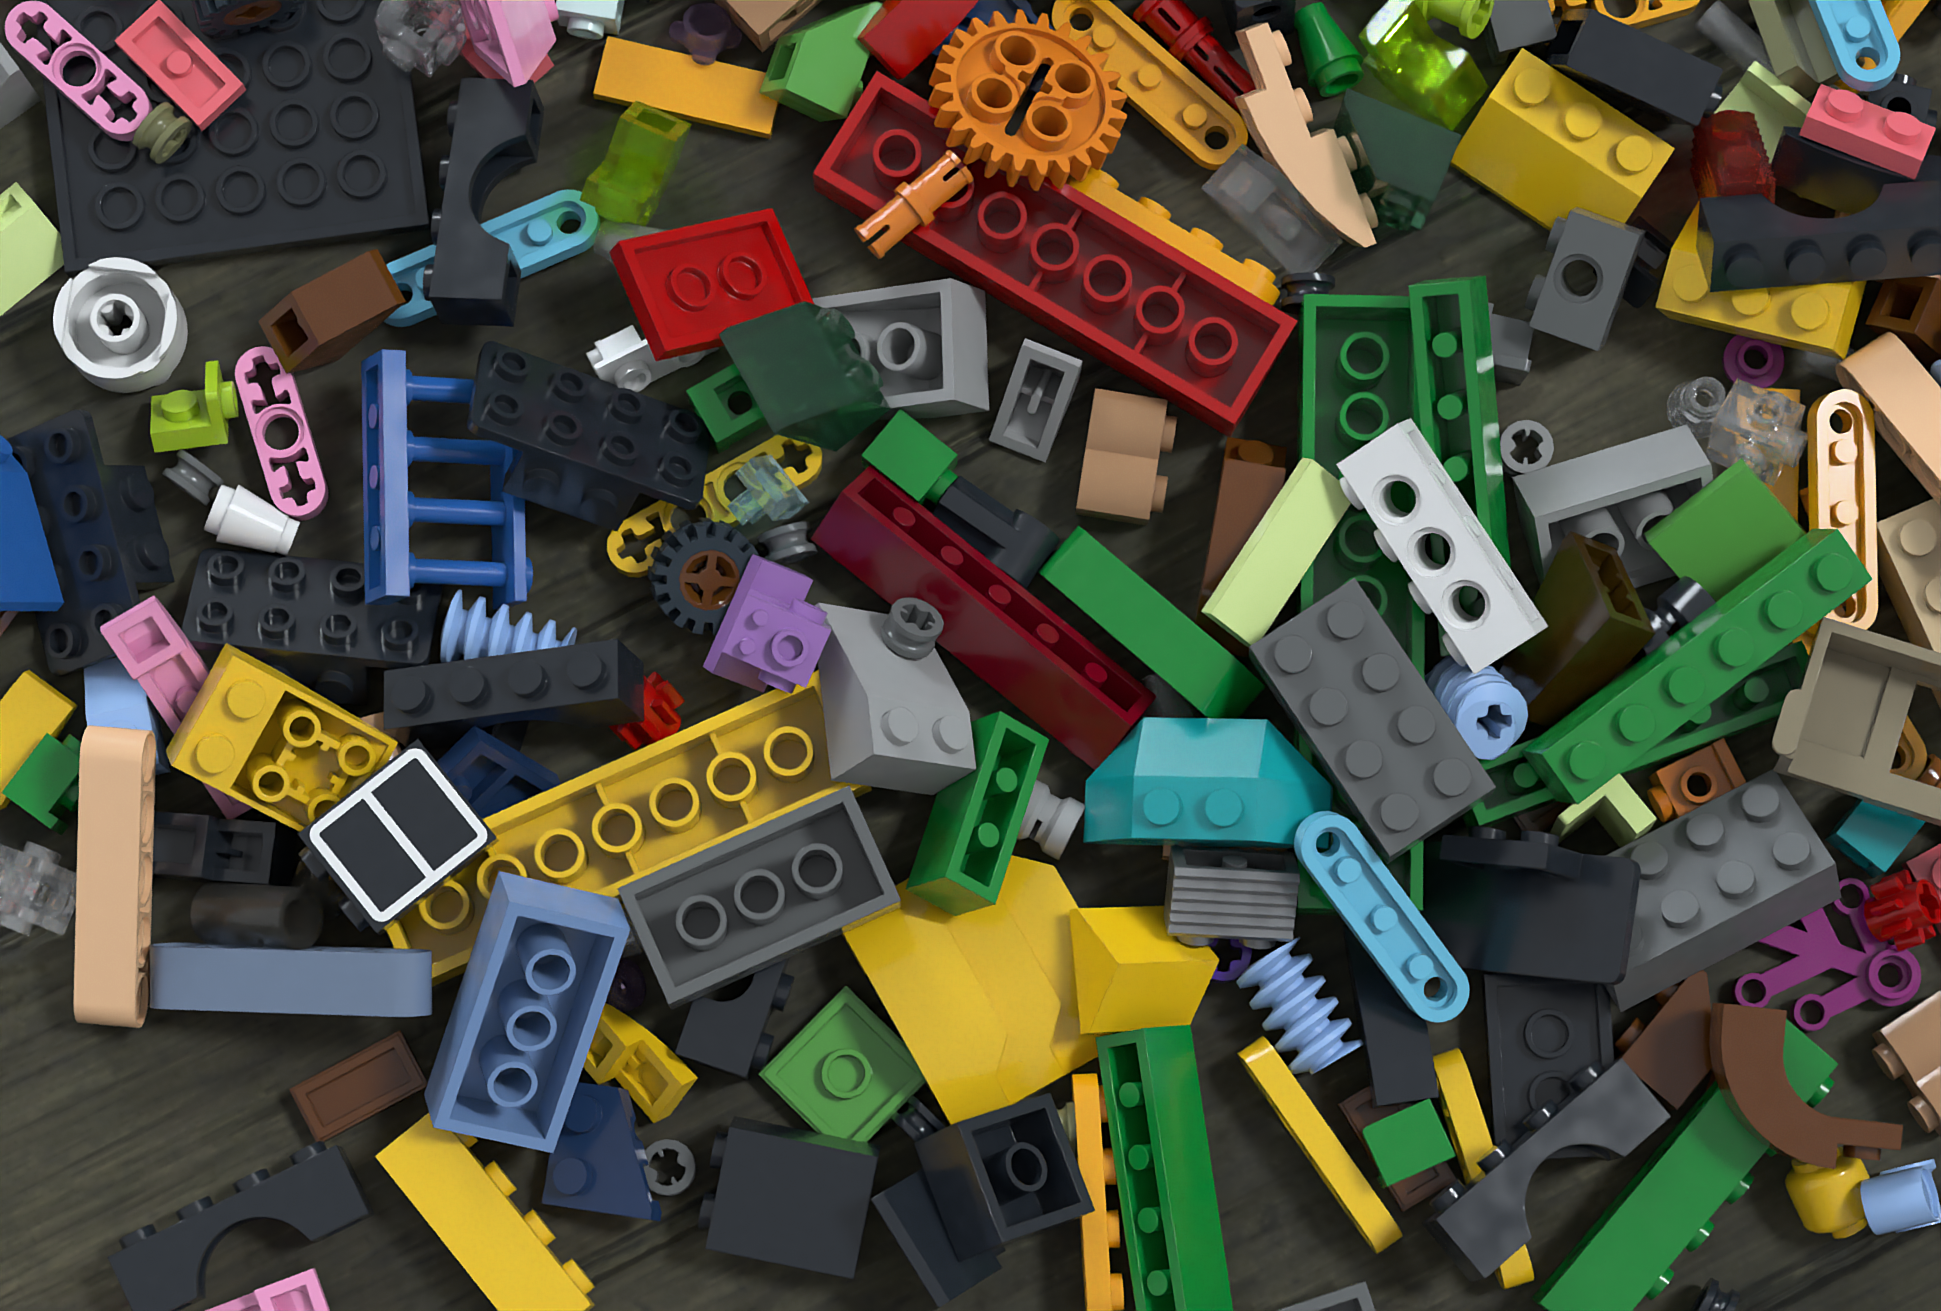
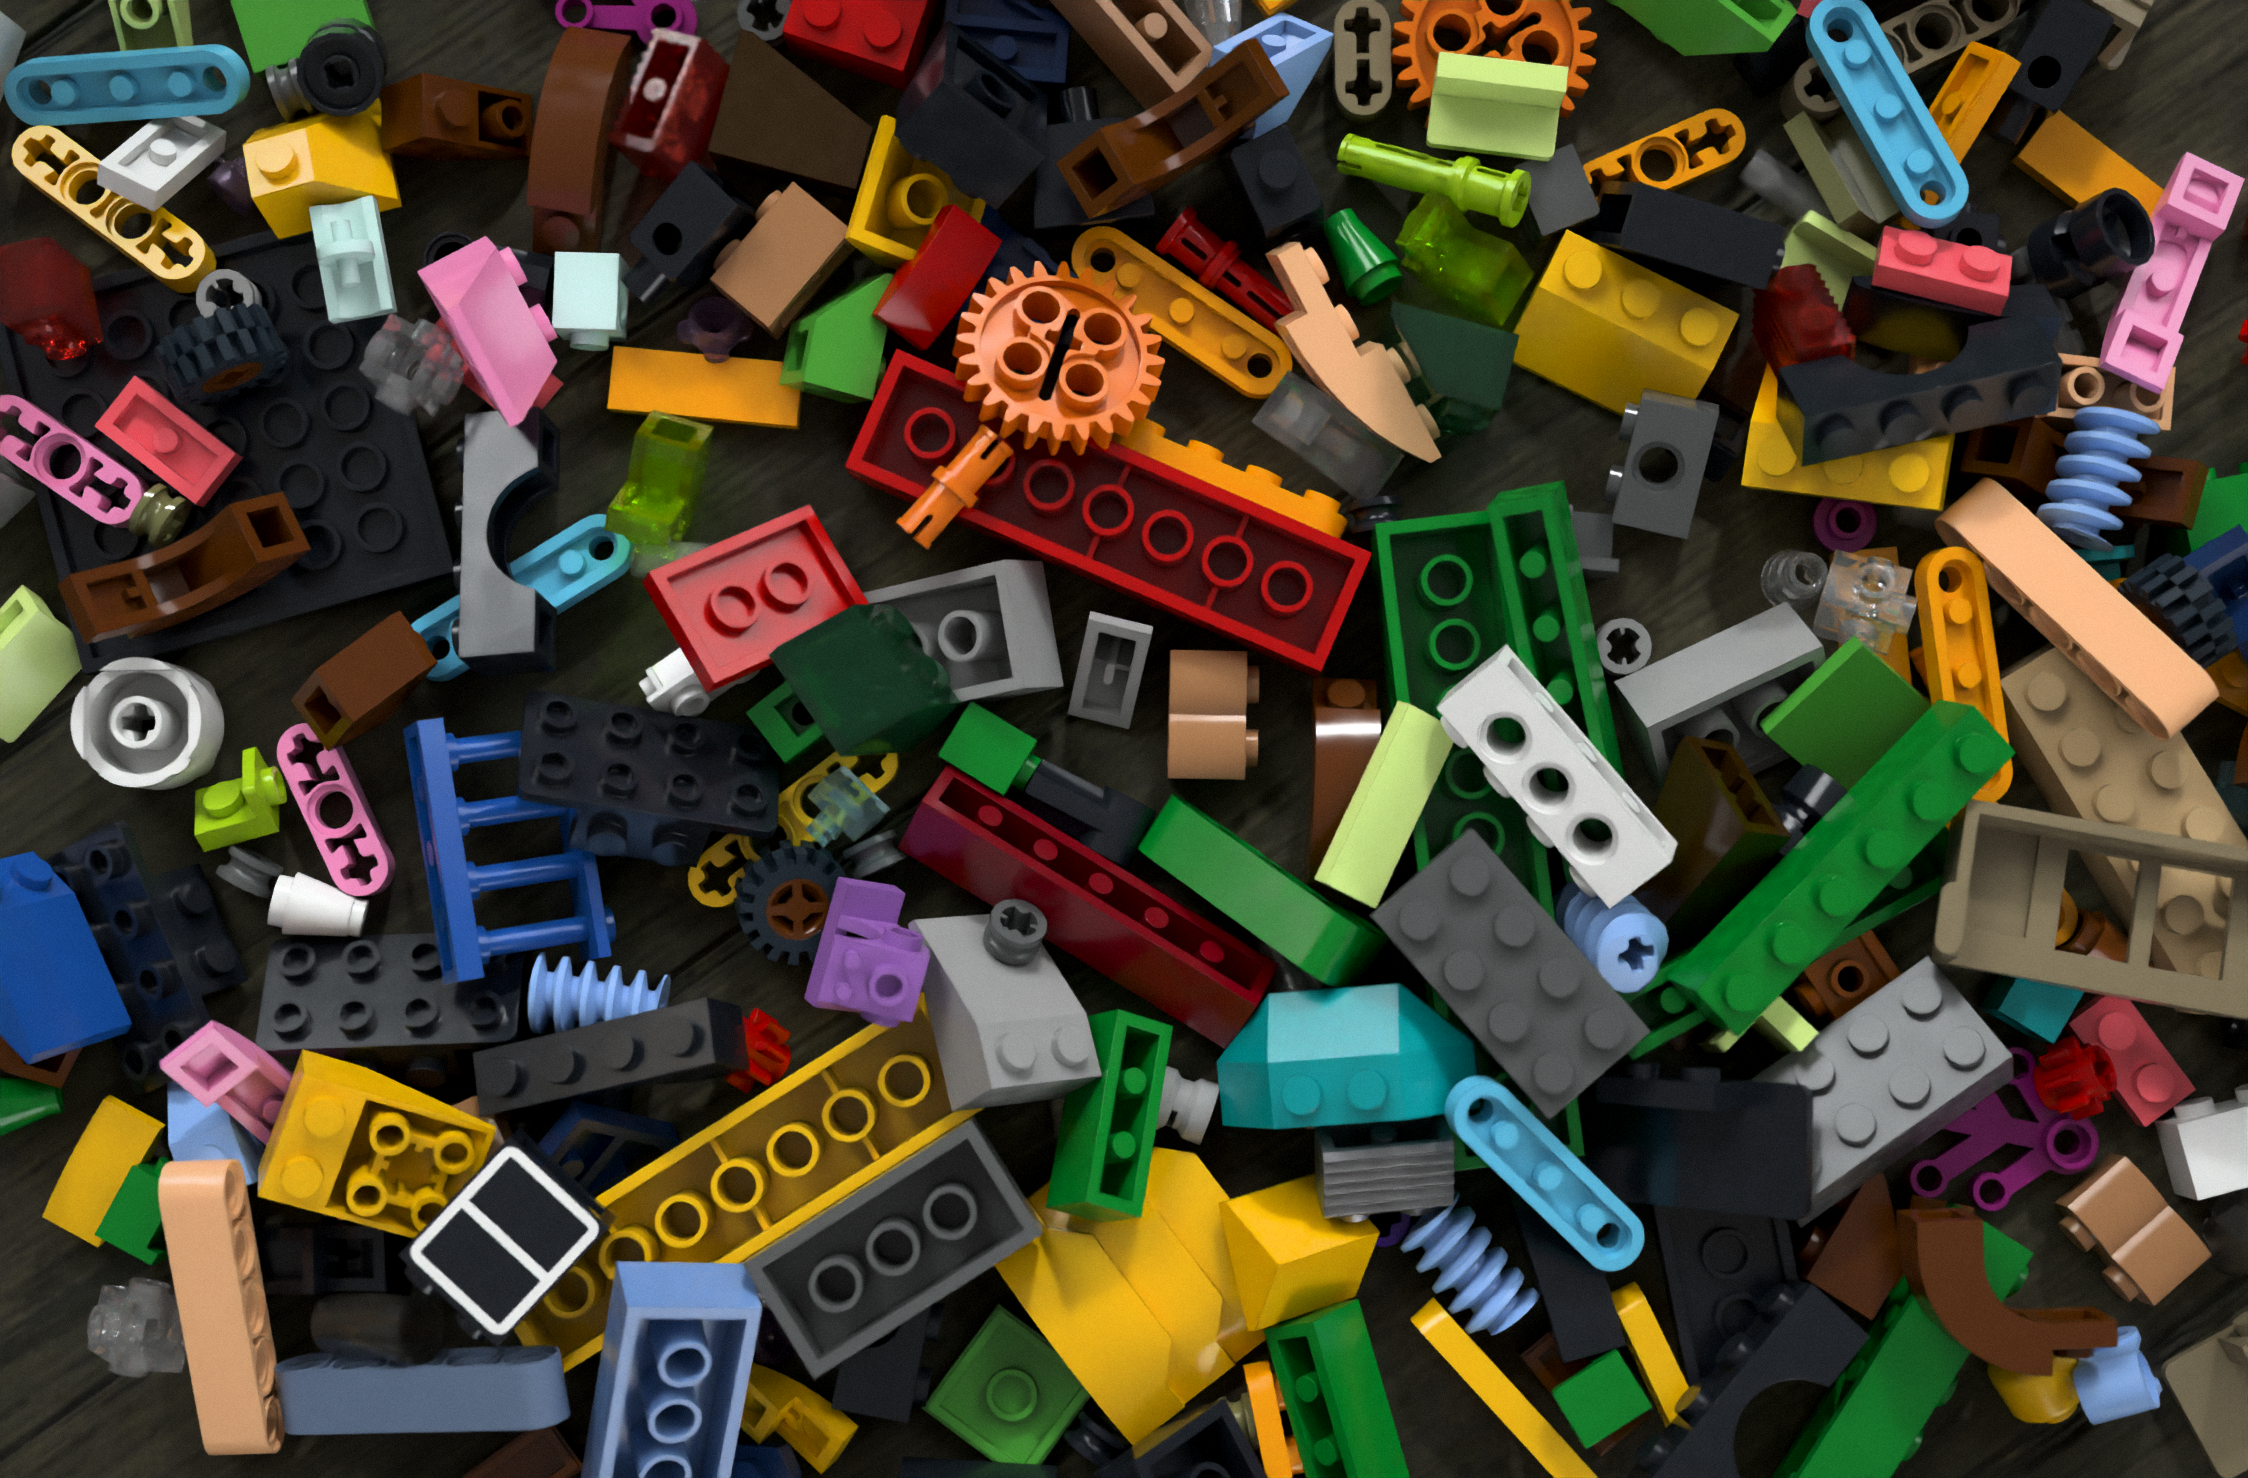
camera: 10 degrees left, 5 degrees up
none -> reddish brown arch [57,491,311,644]

